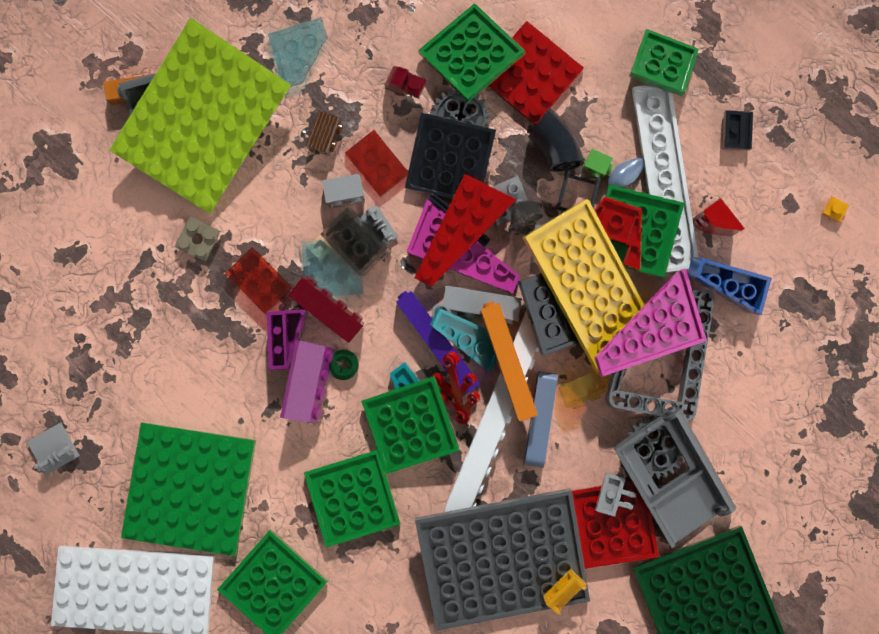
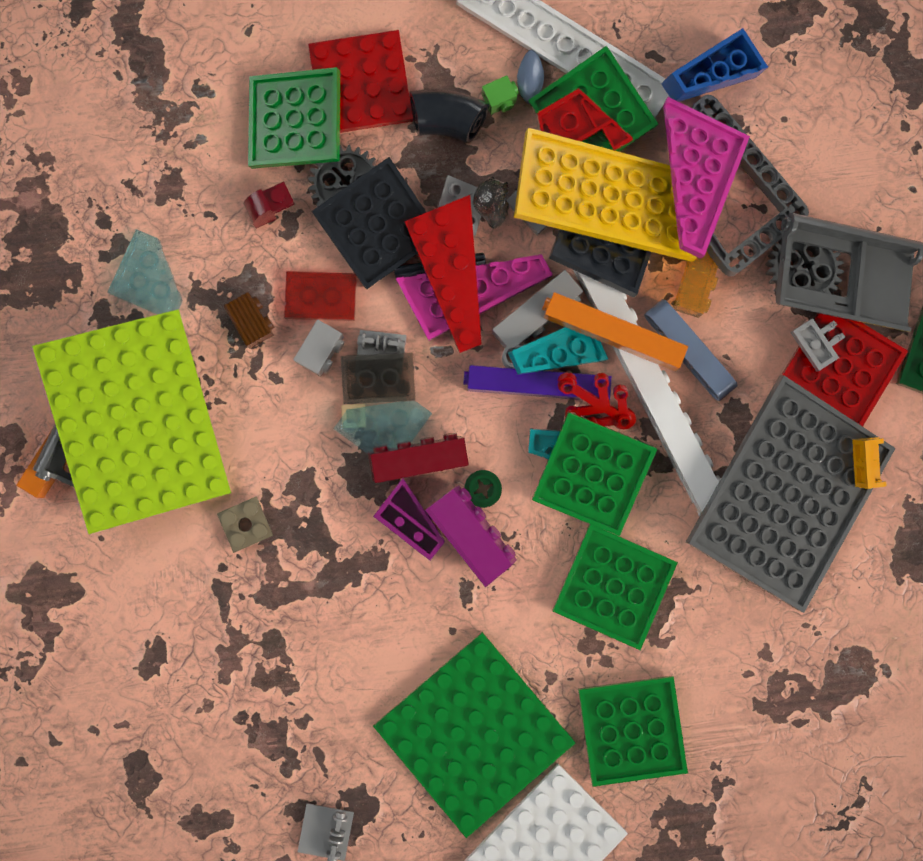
camera: 50 degrees left, 0 degrees up
clear red plate [225,247,293,314] -> none
black piece [555,169,601,211] -> none
red slope [693,198,745,237] -> none

